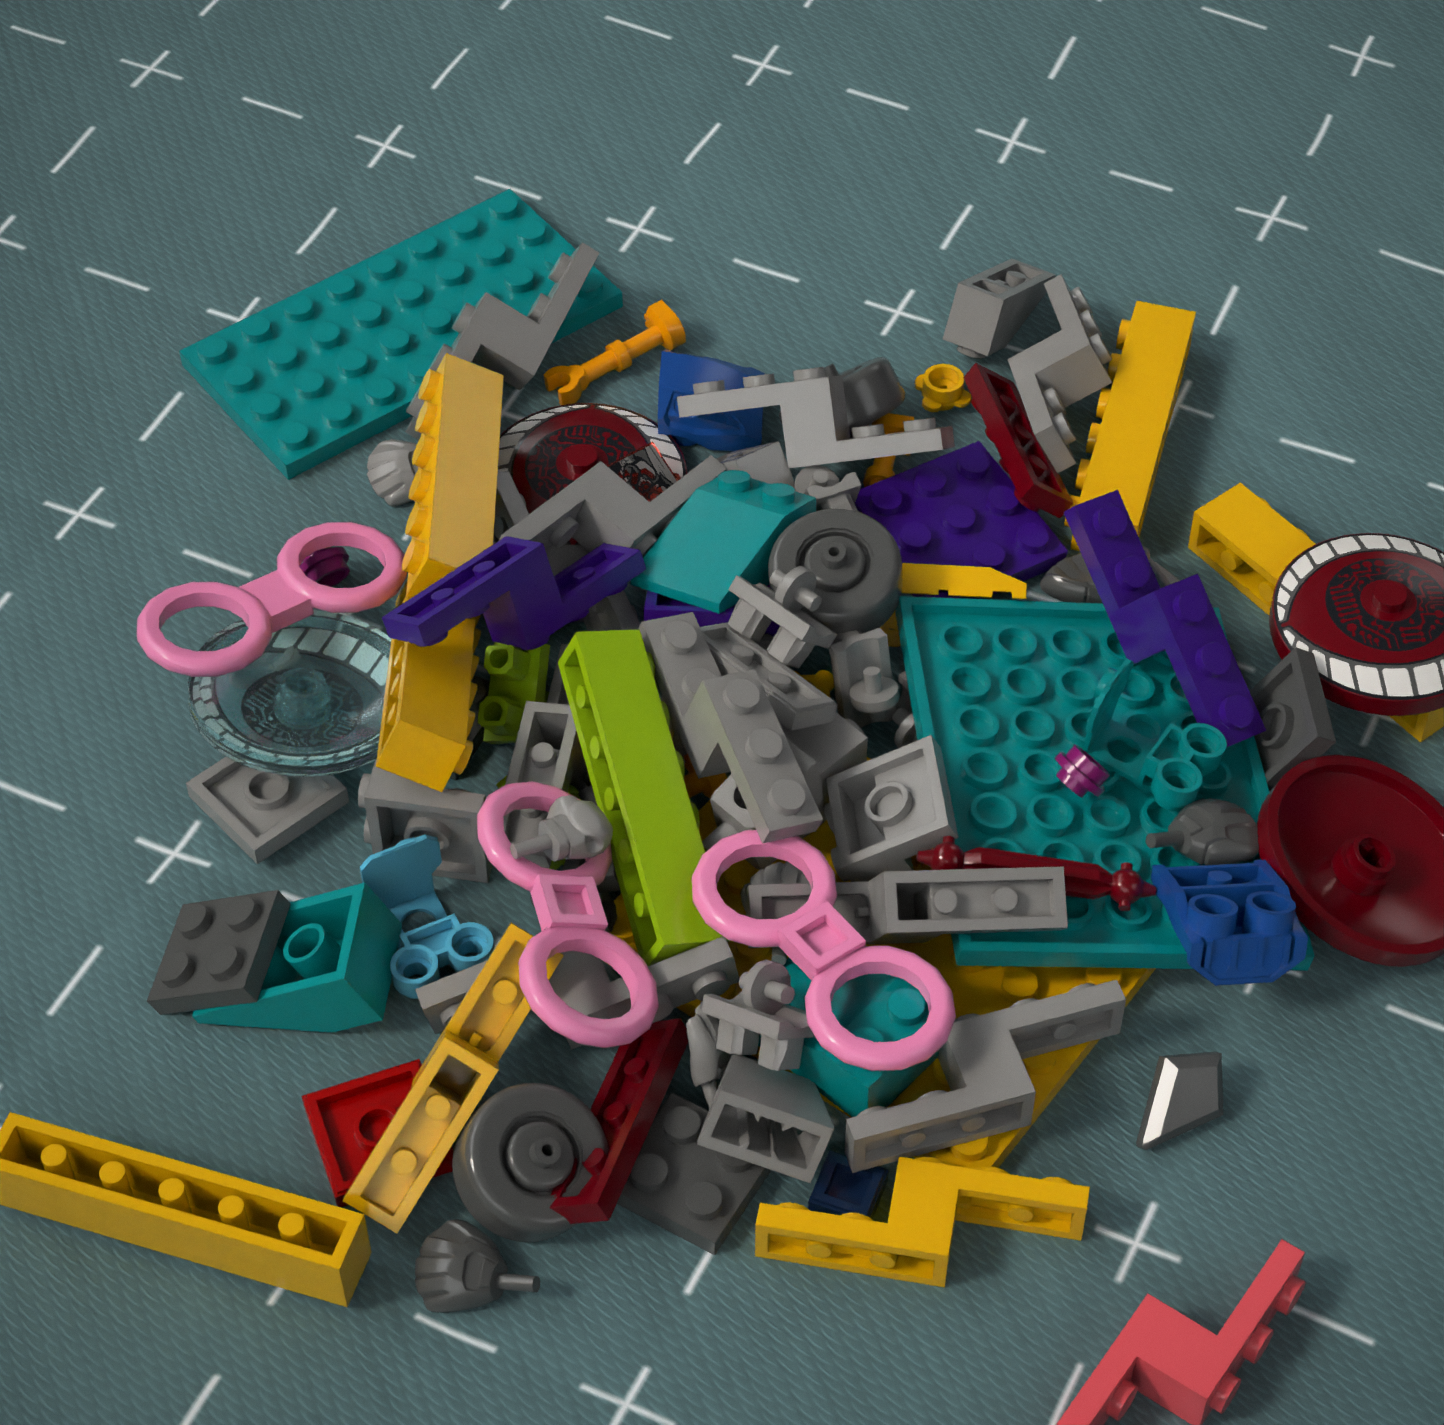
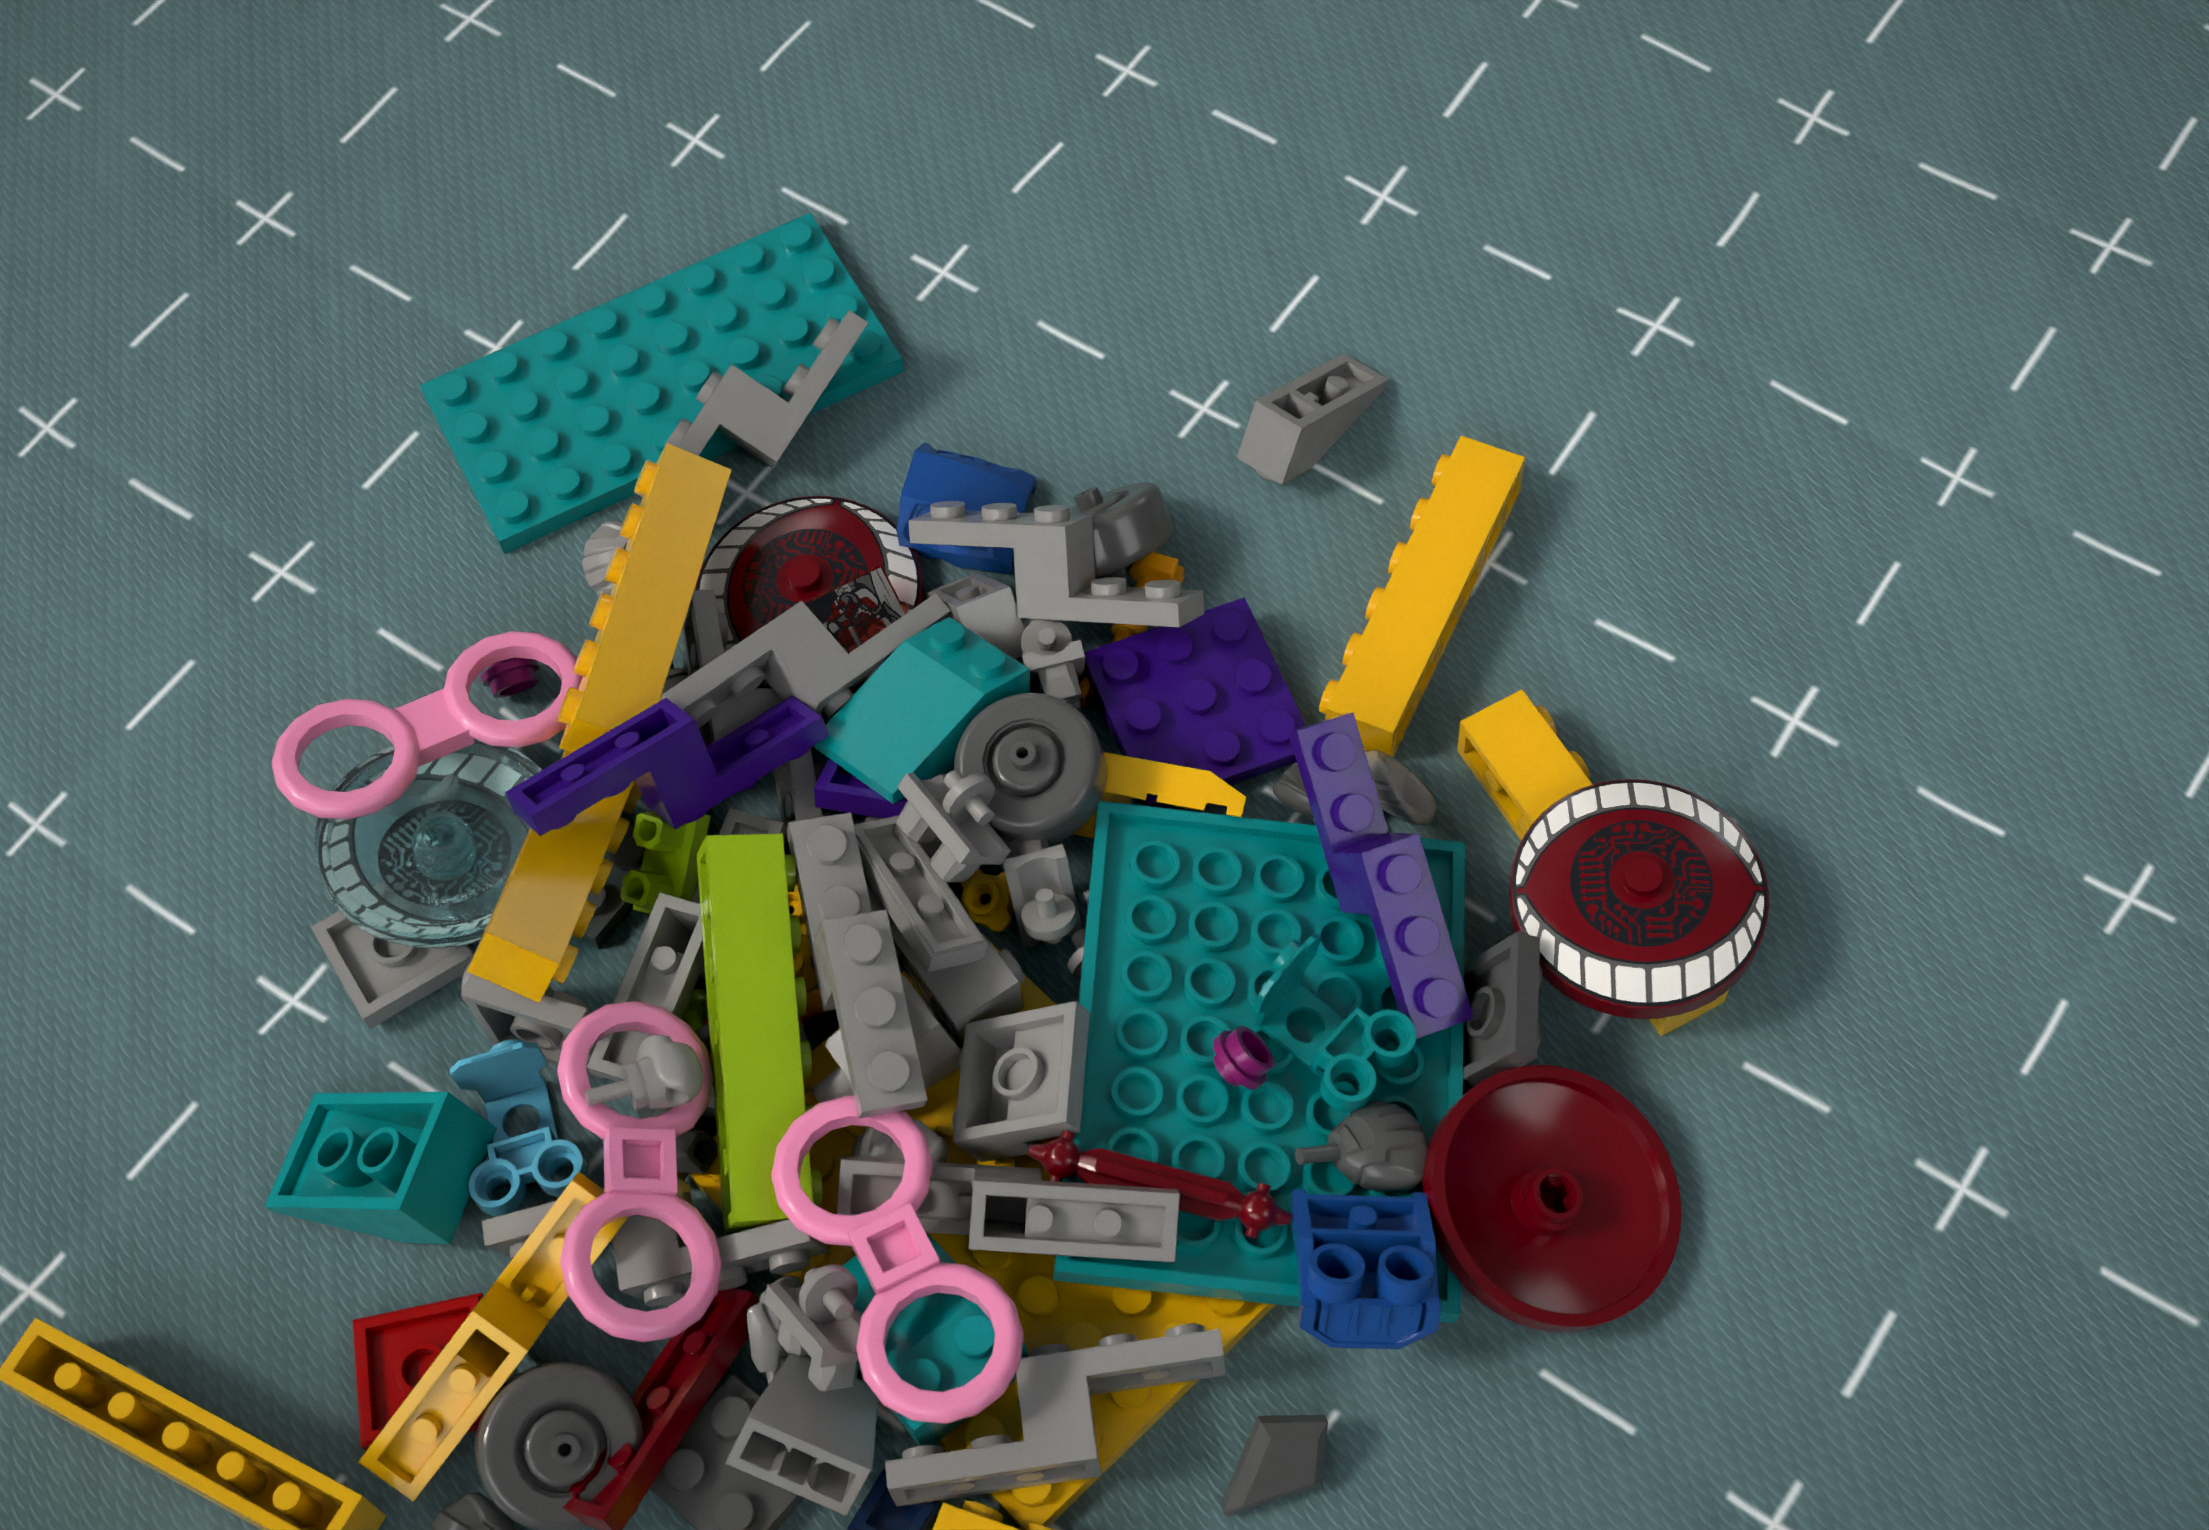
camera: 15 degrees right, 10 degrees up
dark grey plate [147,890,291,1015] -> none
light orange piece [544,299,686,405] -> none
yellow plate [915,364,971,412] -> none
dark red plate [963,363,1073,518] -> none
light grey bracket [1008,274,1112,474] -> none

